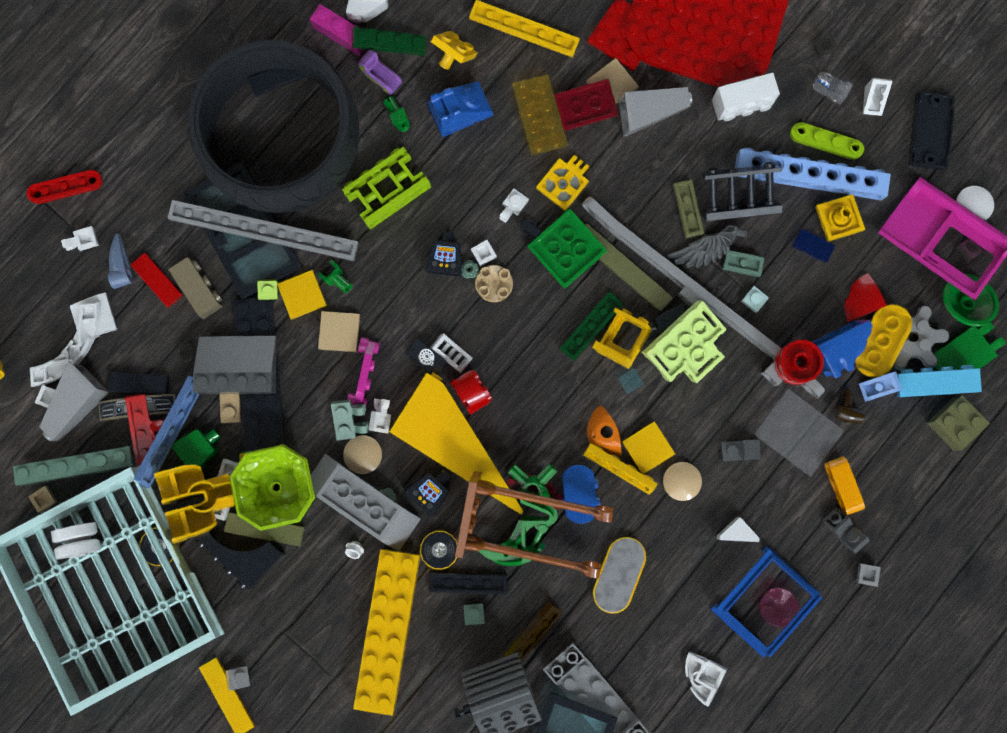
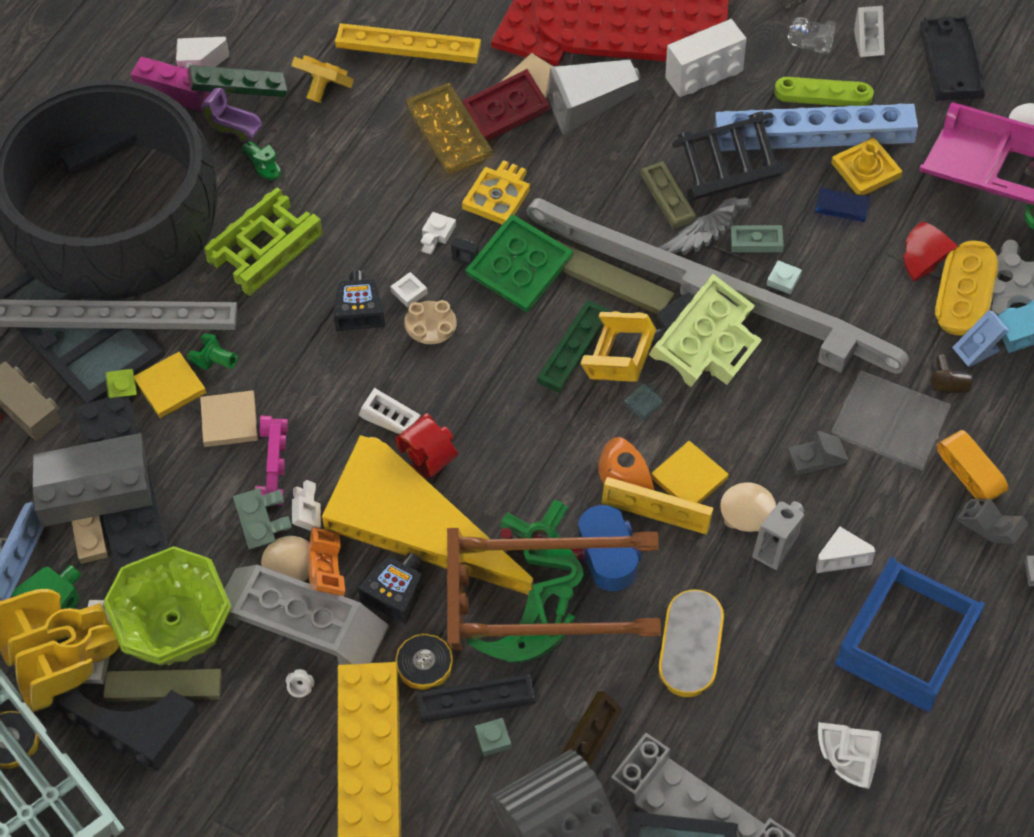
camera: 10 degrees left, 25 degrees down
black slope [406,338,447,375] -> none
blue piece [427,81,493,137] -> none
sand green plate [462,260,479,279] -> none
clear pink dish [760,588,800,628] -> none
red wheel [774,340,824,385] -> none
blue piece [812,320,873,378] -> none
none -> orange slope [308,527,345,596]
none -> light grey torso [752,501,805,570]

